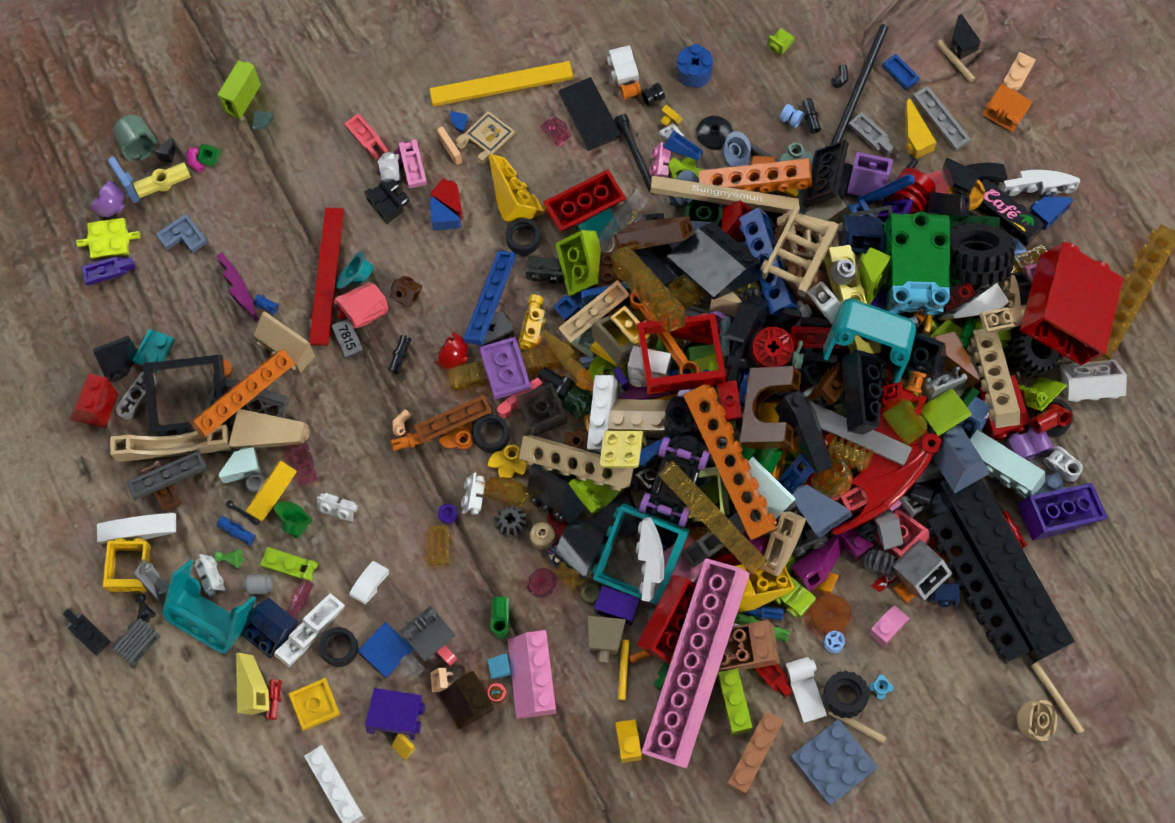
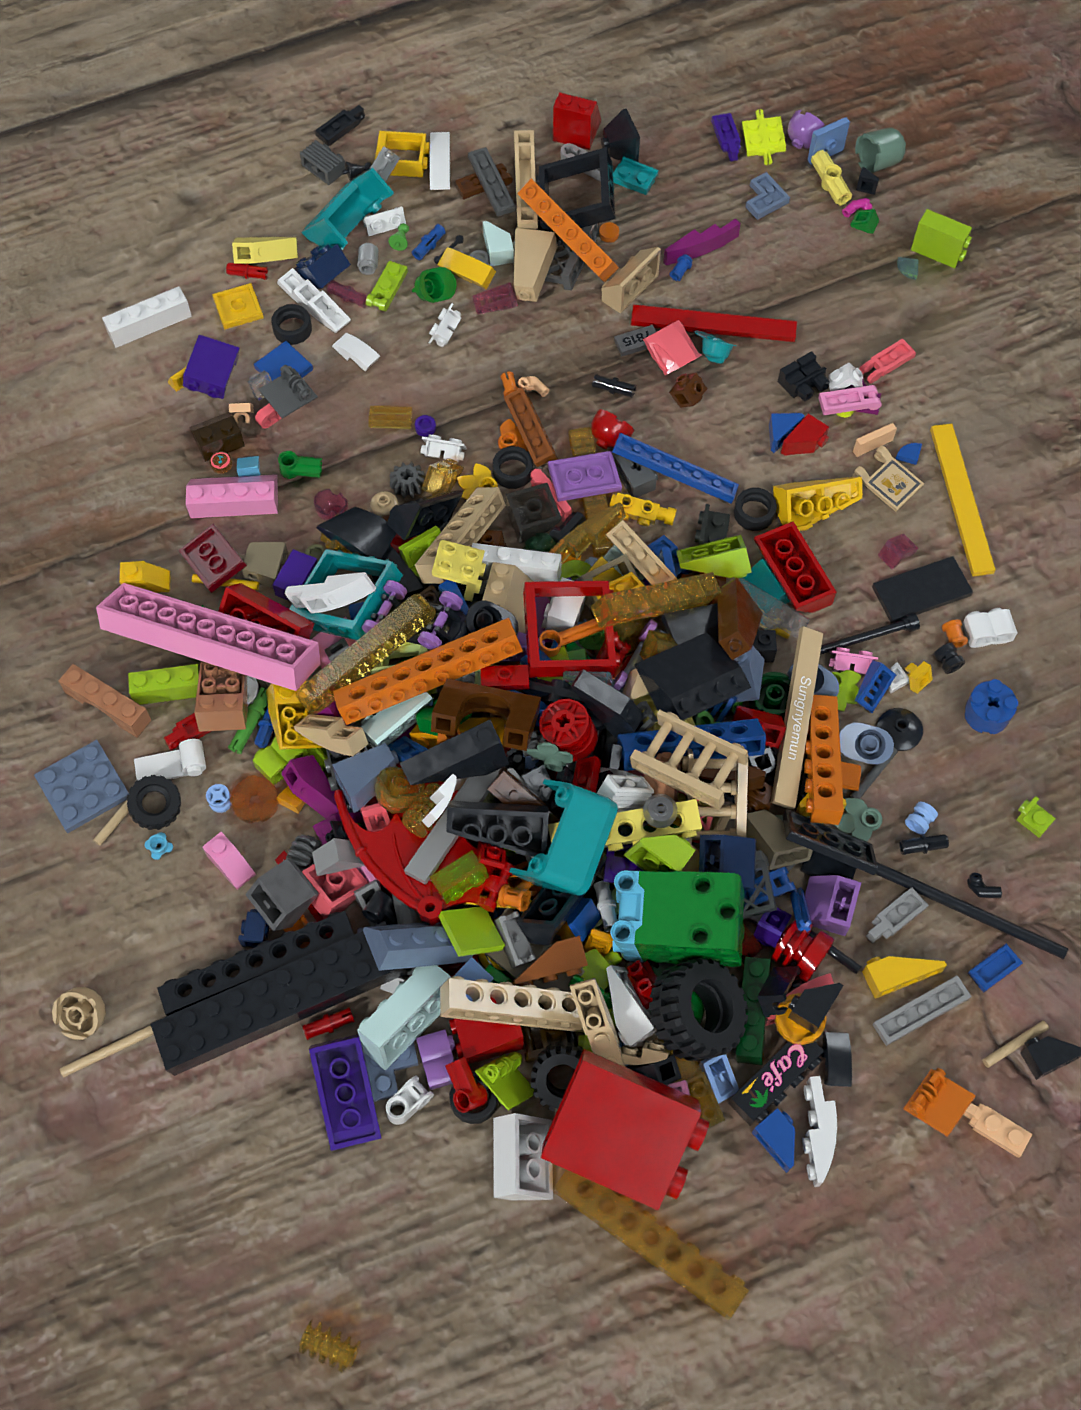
camera: 90 degrees right, 5 degrees down
none -> tile [178,524,247,593]
none -> white slope [422,774,456,828]

